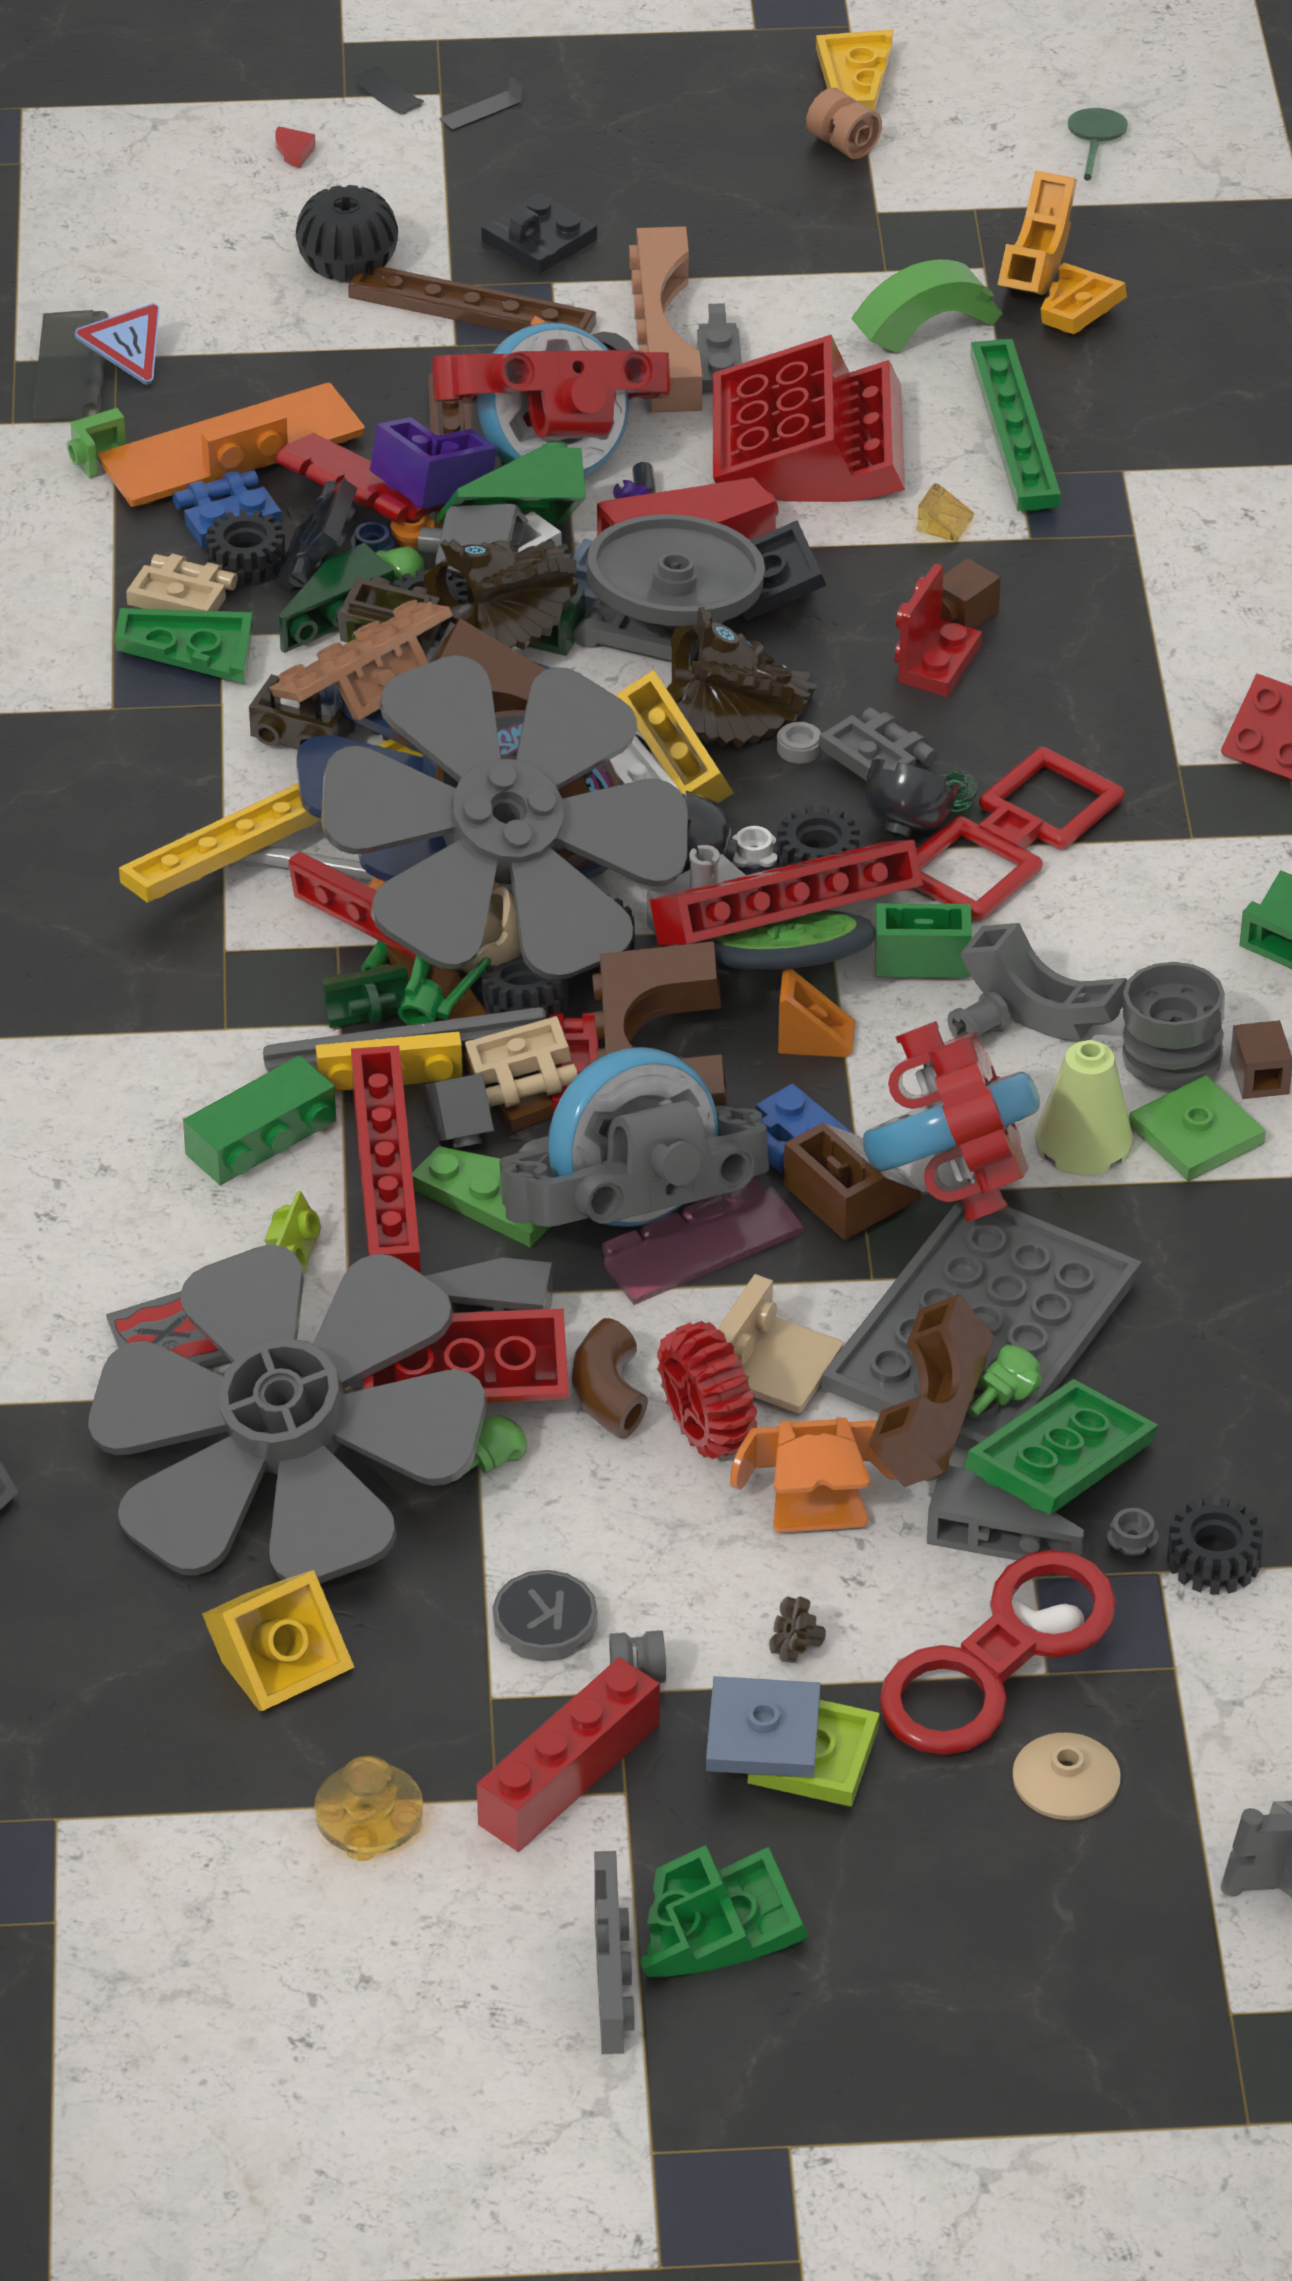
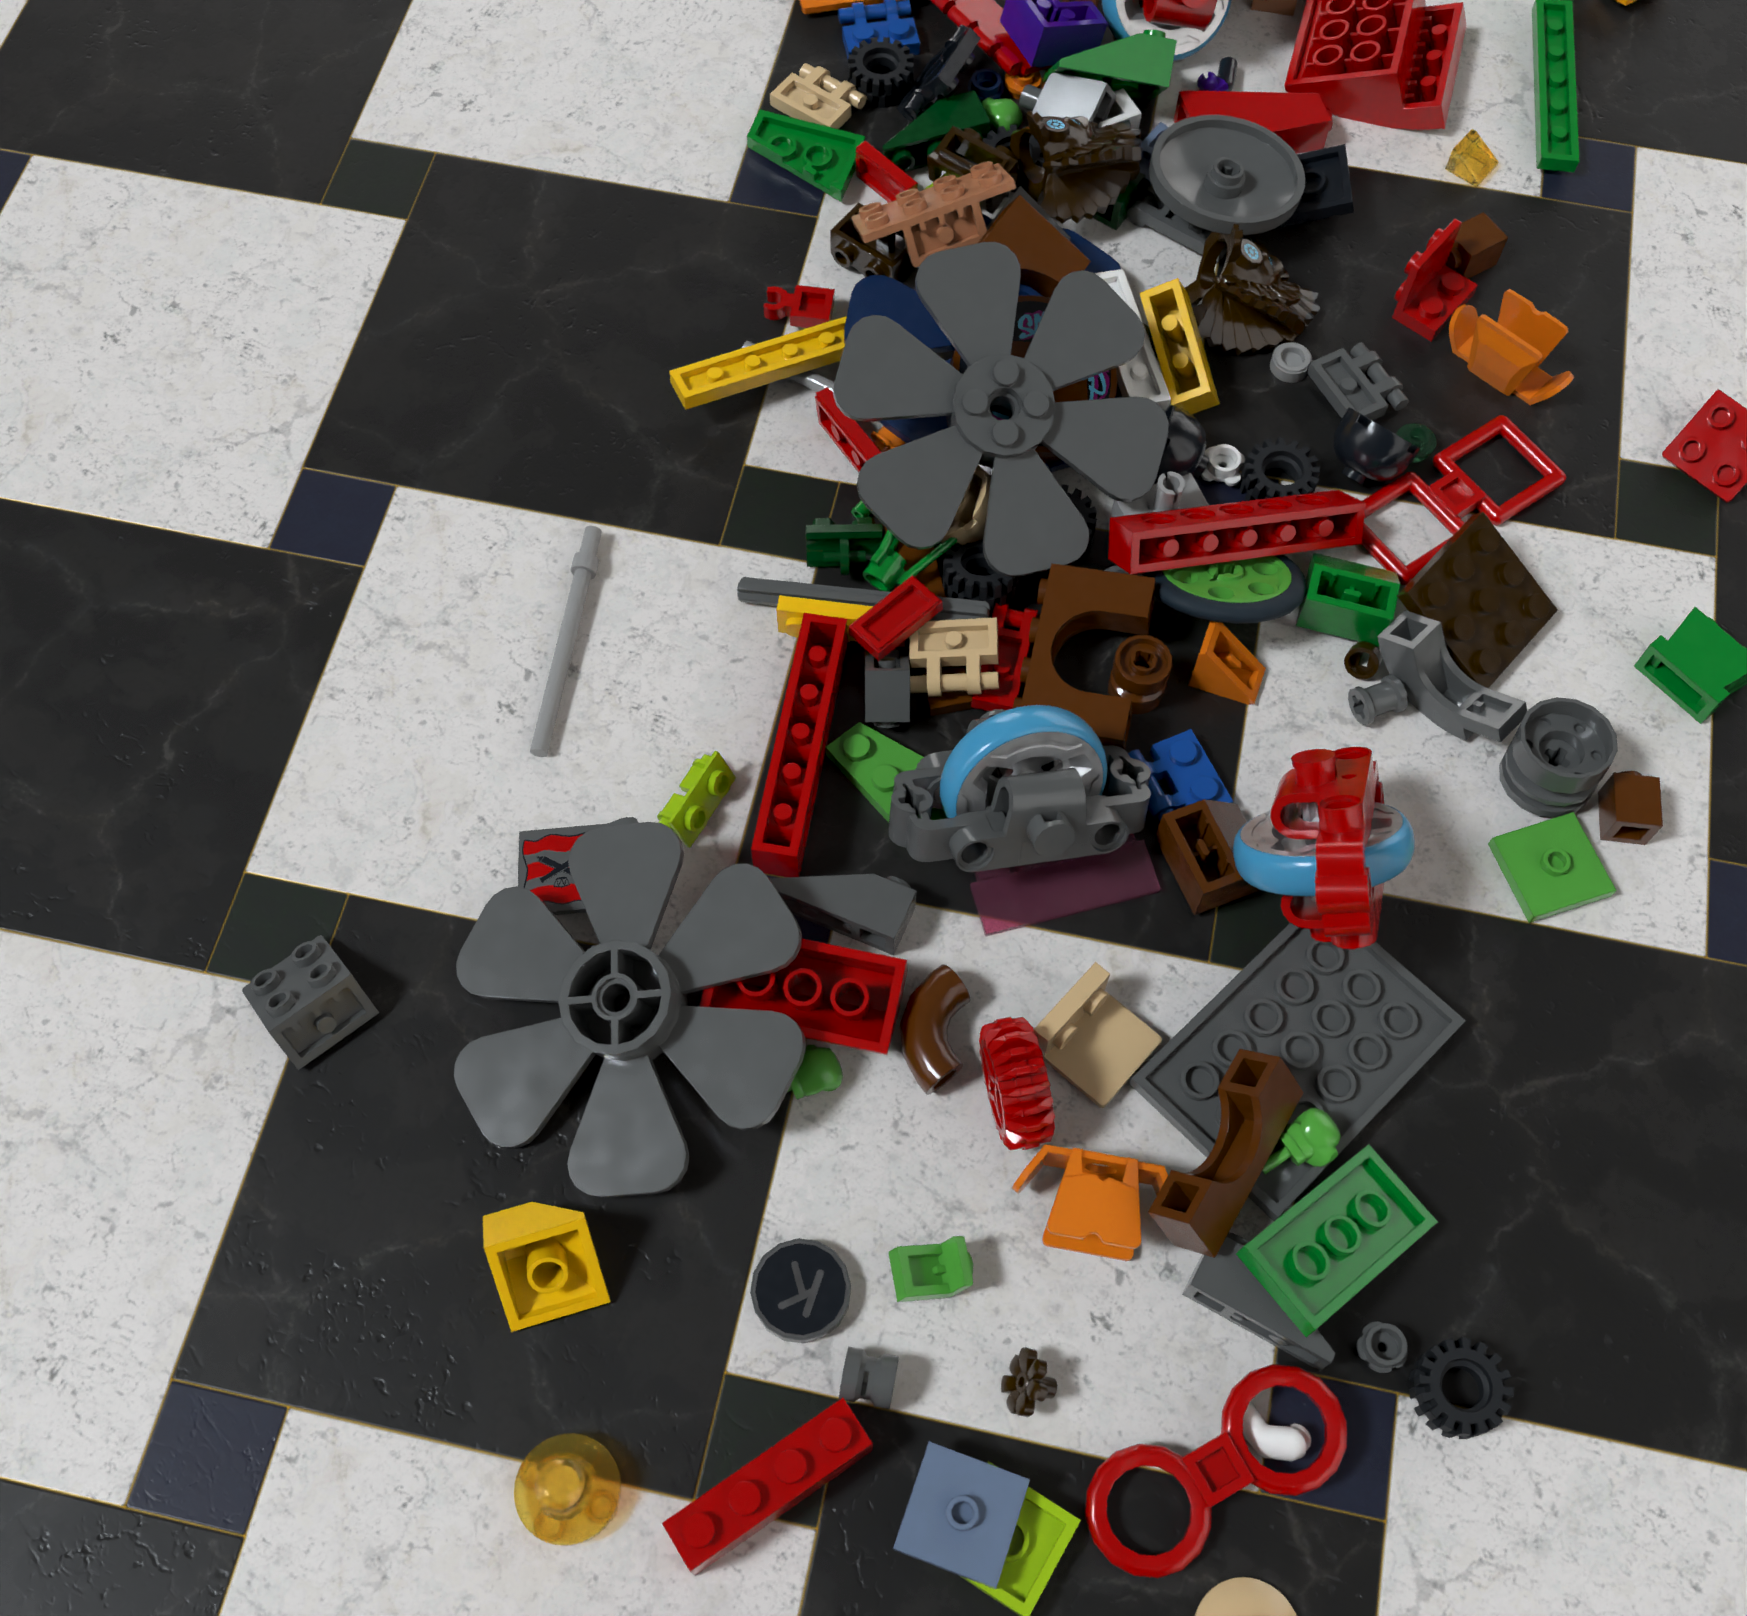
camera: 15 degrees right, 20 degrees up
green brick [183,1055,337,1186] -> none
yellowish green cone [1035,1040,1133,1175] -> none
none -> light grey bar [530,526,602,757]
none -> red plate [764,285,835,328]
none -> red tile [848,575,943,661]
none -> red tile [856,140,918,203]
none -> bright green bracket [888,1236,973,1302]
none -> reddish brown wheel [1108,635,1172,714]
none -> dark brown hinge [1344,641,1382,679]
none -> dark brown plate [1397,512,1558,688]
none -> orange piece [1449,289,1574,405]

